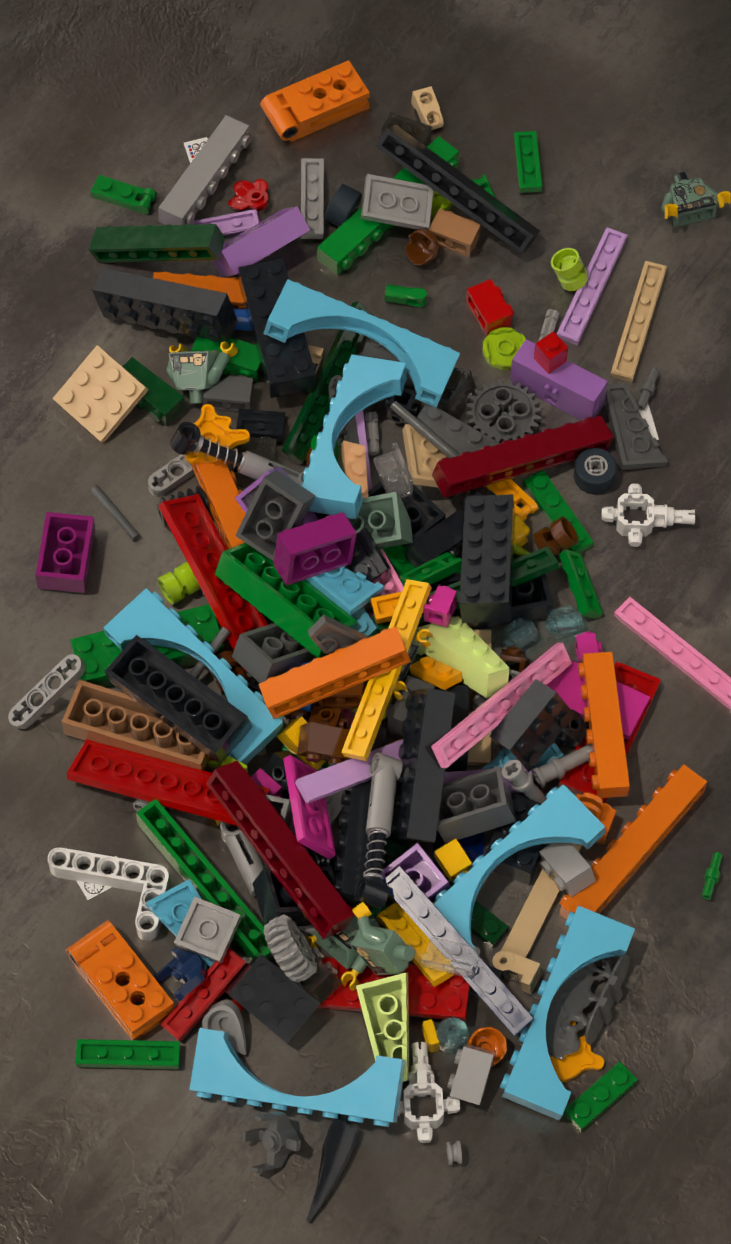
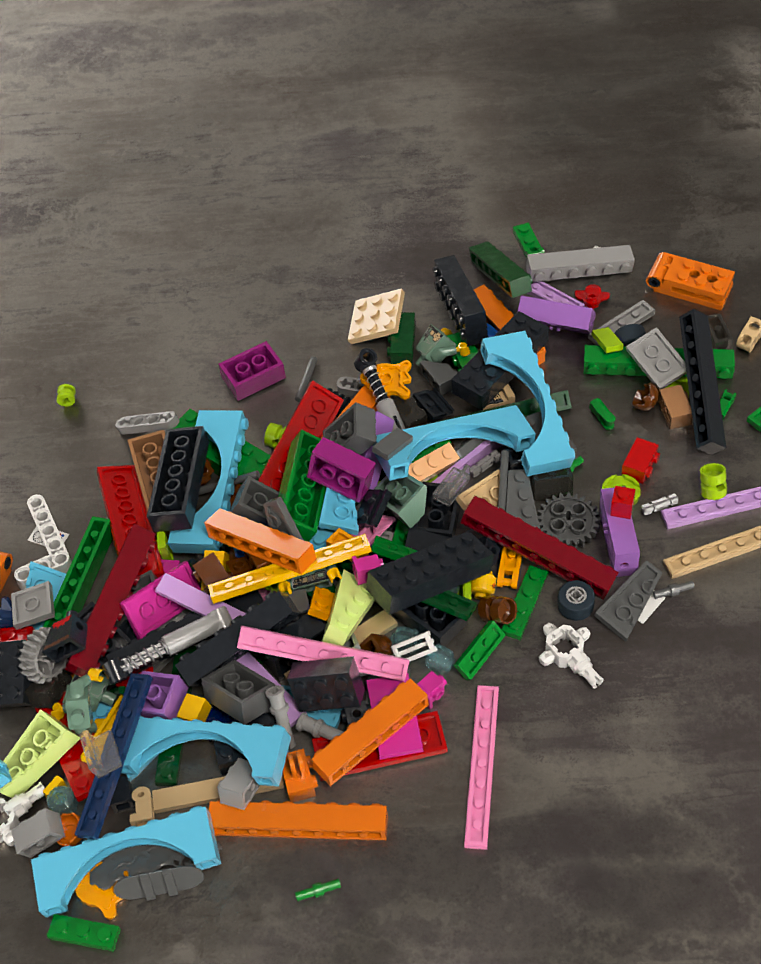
camera: 60 degrees right, 10 degrees down
none -> black torso [42,610,88,663]
none -> dark grey tile [372,428,413,461]
none -> white tile [391,631,437,662]
none -> lime tile [592,327,623,353]

